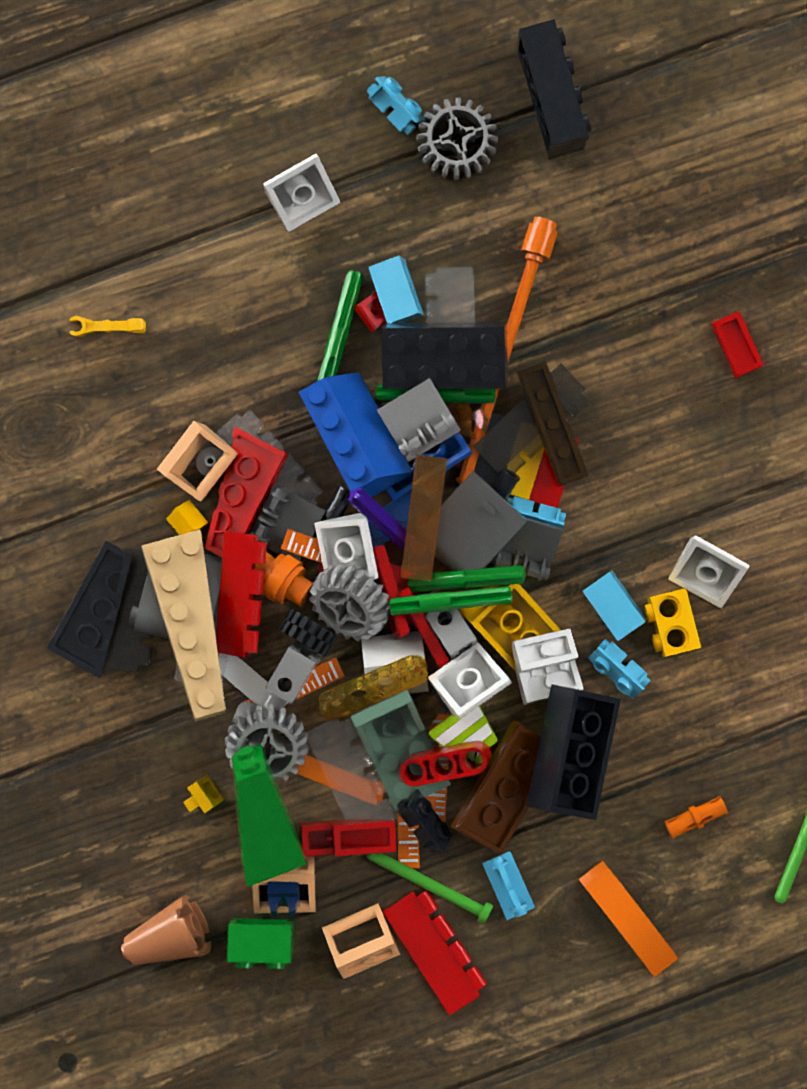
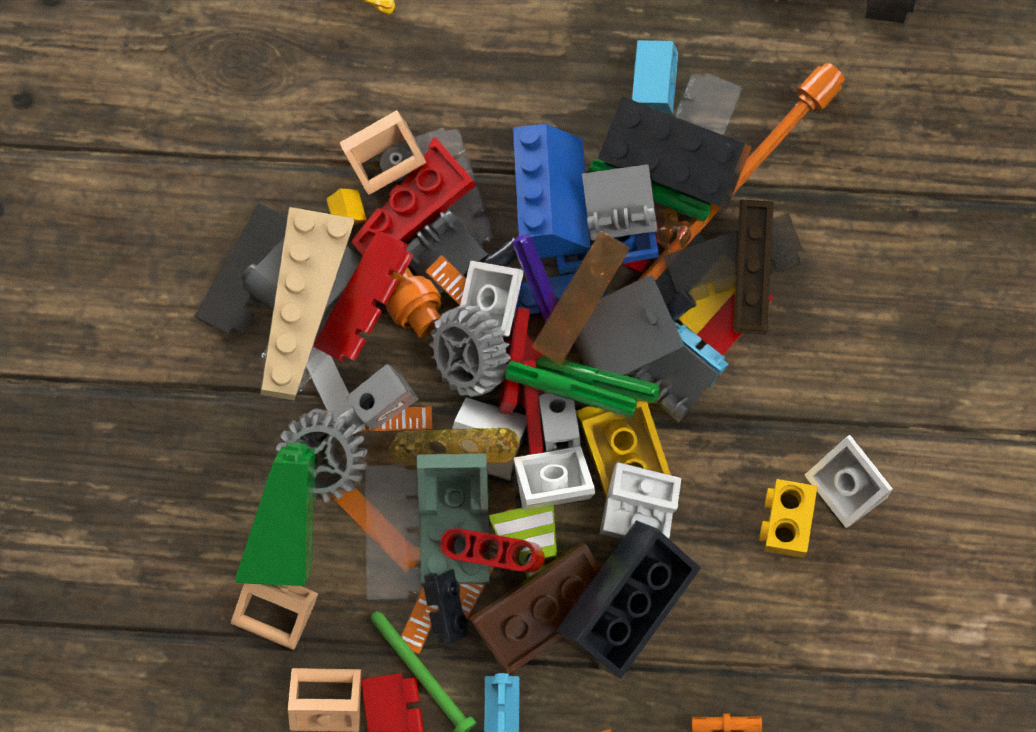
camera: 30 degrees right, 10 degrees down
black wing [47,541,134,678] -> none
nougat cone [121,895,211,965] -> none
yellow tile [183,775,225,814] -> none
green piece [227,918,294,969] -> none
dark blue tile [267,882,300,917] -> none
black tyre [279,608,338,657] -> none
red slope [299,819,397,857] -> none
green axle [317,271,363,381] -> none
red tile [354,292,387,332] -> none
medium azure hinge [582,570,647,641] -> none
medium azure hinge [588,639,650,699] -> none
red tile [711,311,765,379] -> none

